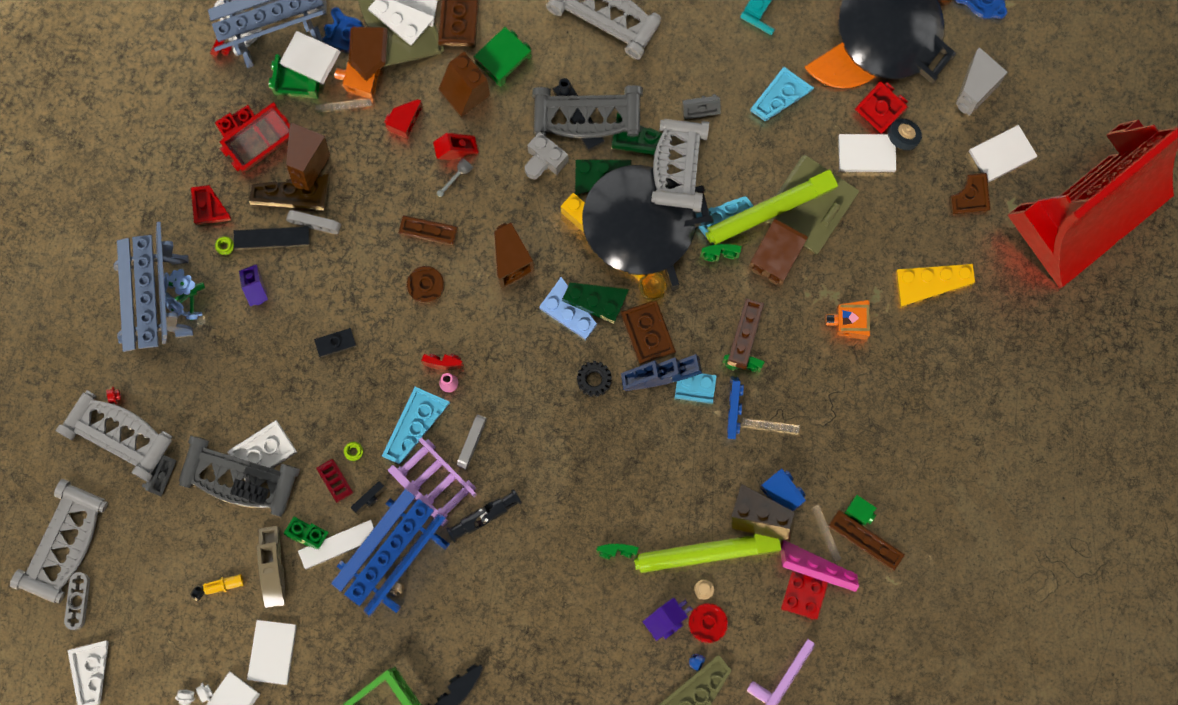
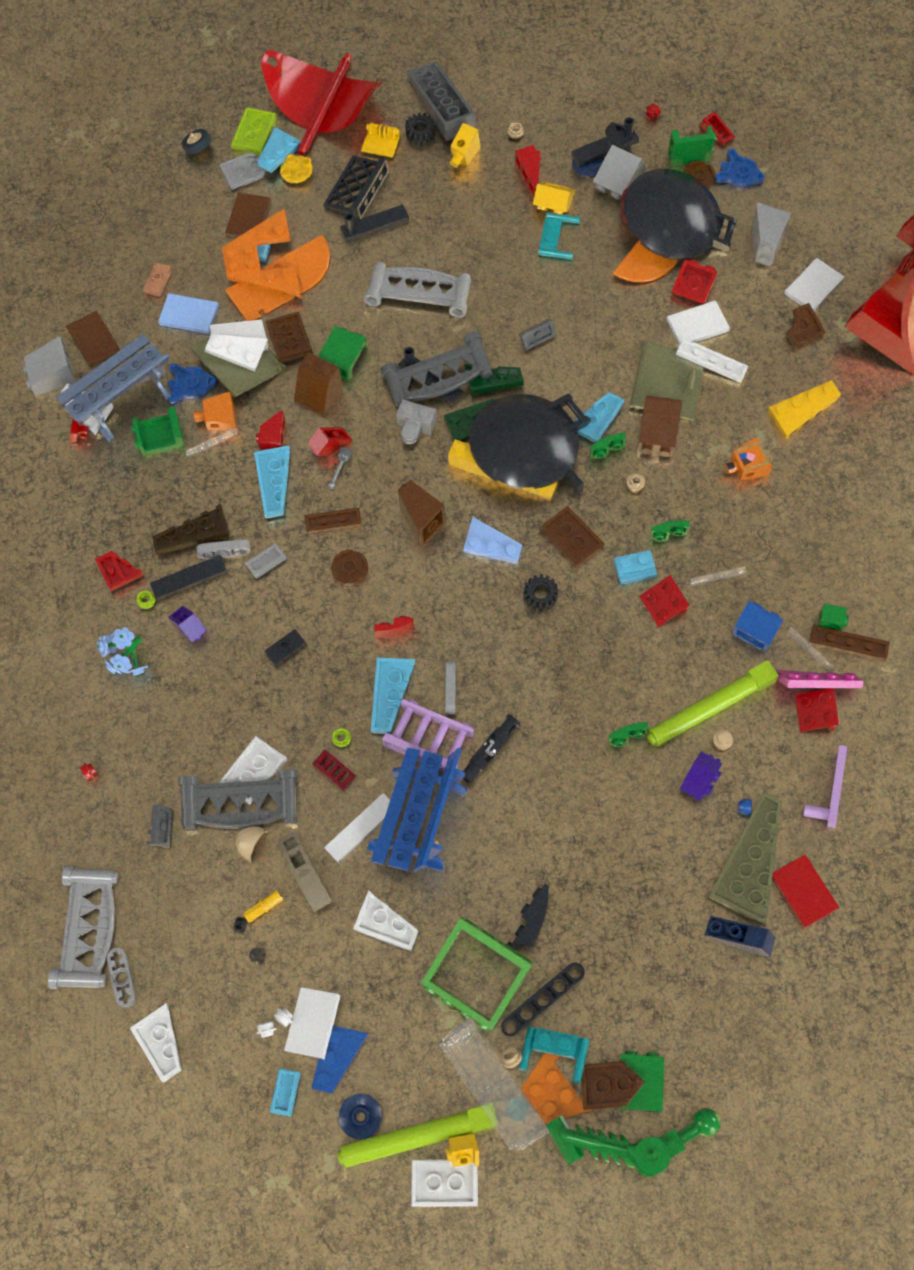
camera: 20 degrees left, 10 degrees down
light grey piece [55,390,172,483] -> none
sand blue piece [113,222,193,352] -> none
red slope [214,105,255,137] -> none
door [219,102,290,174] -> none
black tyre [230,479,269,504] -> none
white tile [247,620,297,685] -> none
white tile [279,31,340,84] -> none
green slope [283,516,329,550] -> none
reddish brown slope [286,123,330,191] -> none
reddish brown tile [348,27,388,81] -> none
black plate [351,481,387,515] -> none
bright pink cone [439,373,458,392] -> none
dark green wing [562,282,629,324] -> none
dark blue slope [621,354,702,391] -> none
clear yellow hair [638,272,667,301] -> none
light grey piece [651,119,709,212] -> none
red tile [688,603,728,643] -> none
lime brick [705,169,838,245] -> none
reddish brown tile [727,298,764,370] -> none
blue wing [727,376,744,439] -> none
dark brown wedge [731,484,795,541] -> none
medium azure wing [750,67,814,121] -> none
black wheel [888,118,922,150] -> none
none -> tan helmet [235,826,268,862]
none -> light grey plate [245,543,287,579]
none -> clear smoke hinge [249,947,266,965]
none -> medium azure wing [254,445,291,519]
none -> white wing [353,890,419,952]
none -> tan plate [626,474,645,492]
none -> red hinge [639,575,690,627]
none -> white tile [675,338,748,383]

